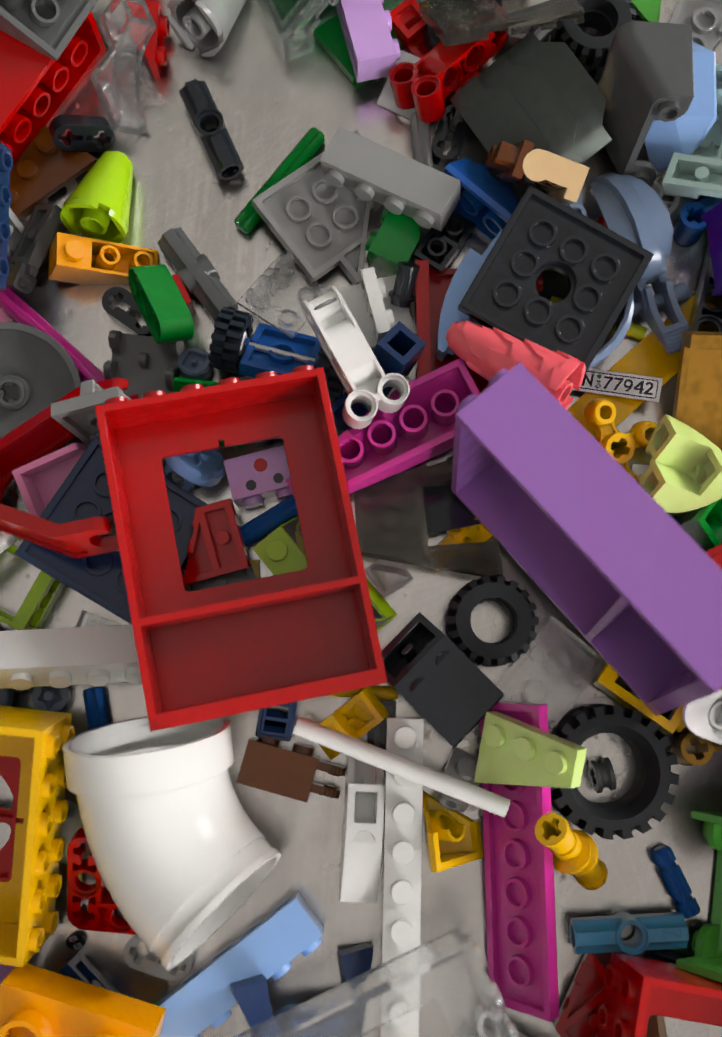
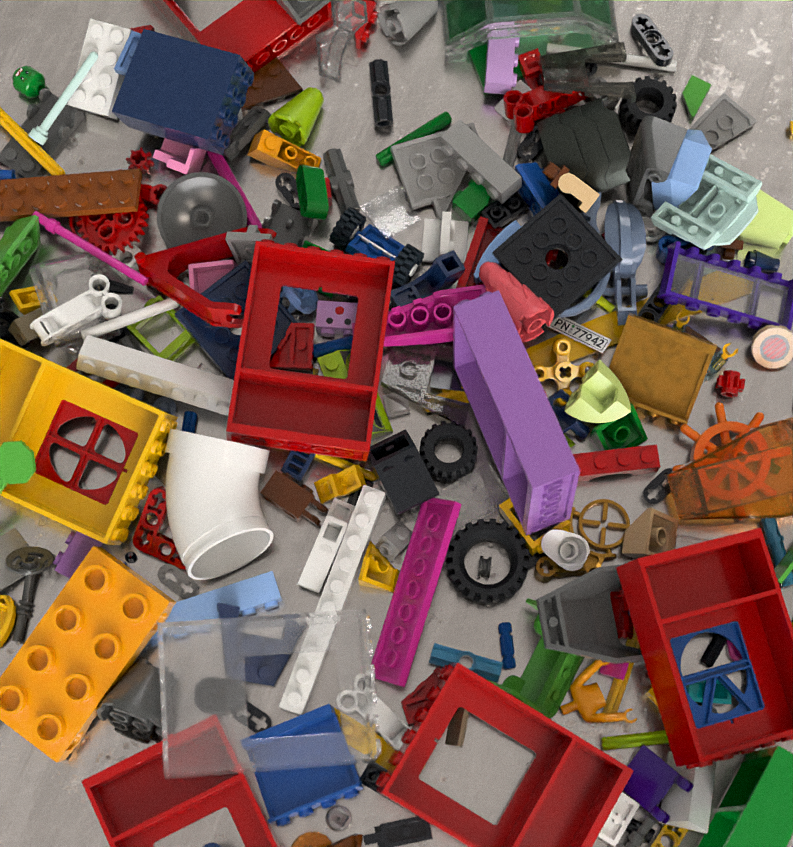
camera: 20 degrees right, 5 degrees down
black beam [49,115,115,152] -> none
sand blue tile [177,348,213,380] -> none
white piece [293,716,510,818] -> none
white piece [301,285,410,429] -> none
black pin [389,261,420,308] -> none
yellowish green wing [473,711,587,789] -> none
yellow piece [535,812,608,890] -> none

